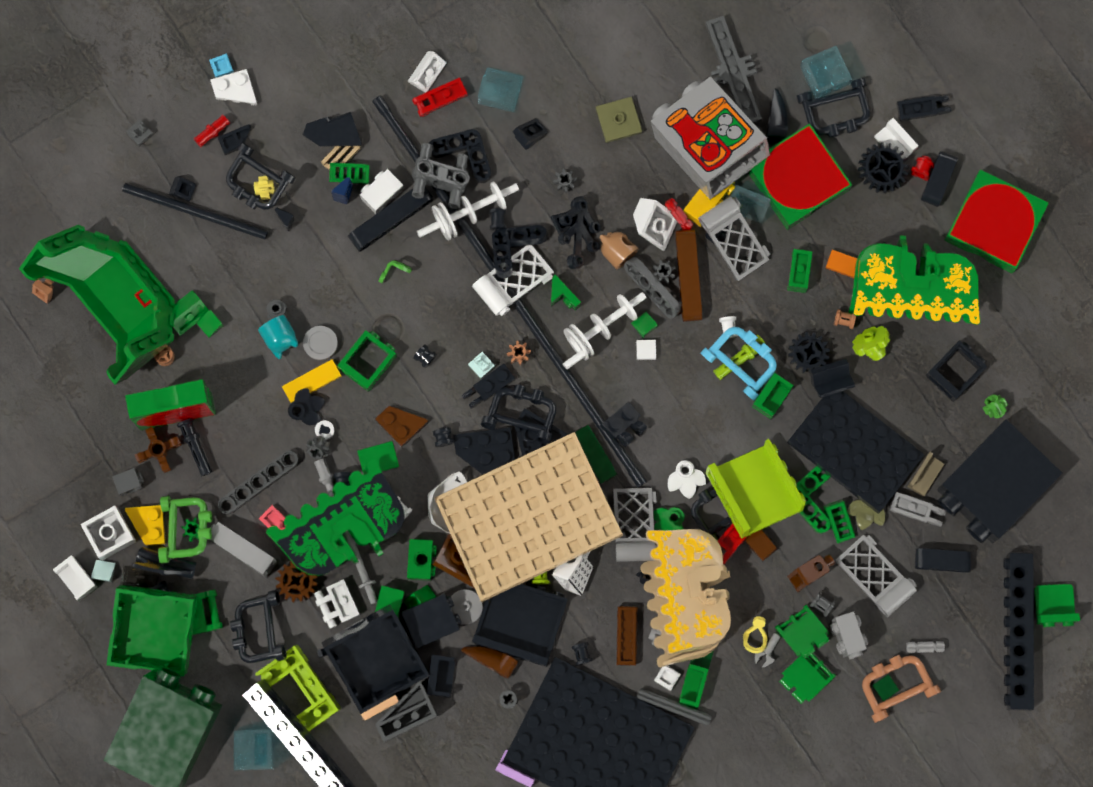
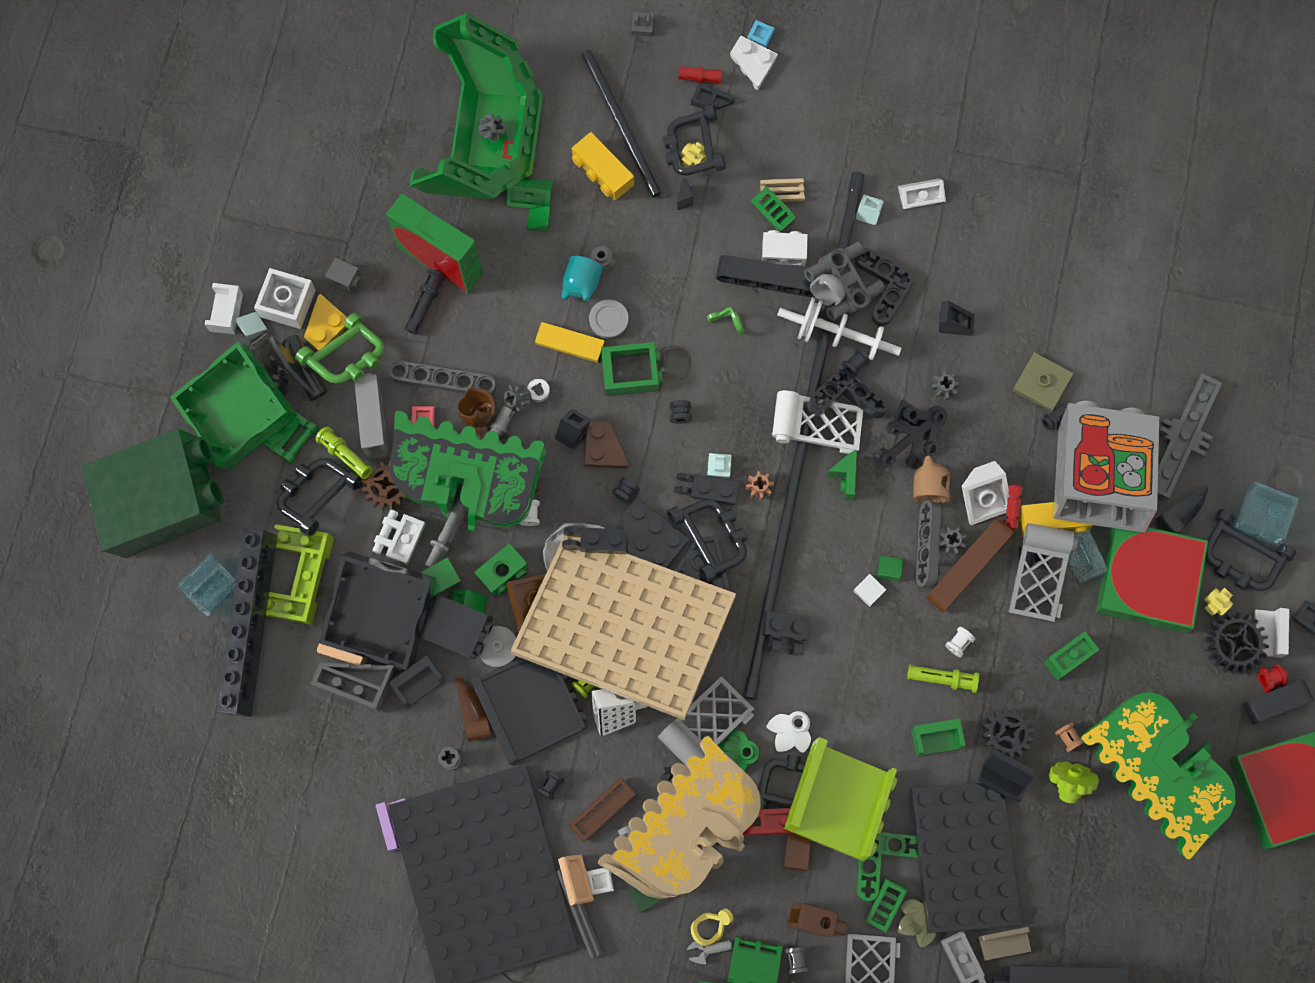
camera: 50 degrees right, 5 degrees down
nougat tile [32,279,54,304] -> none
reddish brown pin [135,427,182,473] -> none
nougat wheel [154,346,175,367] -> none
black slope [169,176,196,201] -> none
green gear [181,518,199,542] -> none
black plate [288,388,325,425] -> none
black panel [303,111,362,147] -> none
dark blue slope [331,177,353,205] -> none
green sticker [357,441,399,475] -> none
red plate [412,77,468,117] -> none
clear light blue slope [478,67,524,112] -> none
white piece [563,292,646,369] -> none
dark green tile [575,425,617,484] -> none
green panel [678,664,709,708] -> none
medium azure bar [701,327,777,401] -> none
orange tile [825,250,857,279] -> none
black window [926,340,988,402] -> none
bright green gear [983,395,1008,418] -> none
none -> lime pin [316,426,373,479]
none -> reddish brown hair [457,388,497,440]
none -> dark grey gear [479,113,505,142]
none -> black brick [555,409,591,450]
none -> light nougat tile [558,854,594,906]
none -> black hinge [562,527,628,555]
none -> yellow brick [572,132,634,201]
none -> light grey hair [810,274,845,306]
none -> light aqua slope [856,195,884,225]
none -> black pin [1041,404,1067,430]
none -> light yellow gear [1204,588,1233,616]

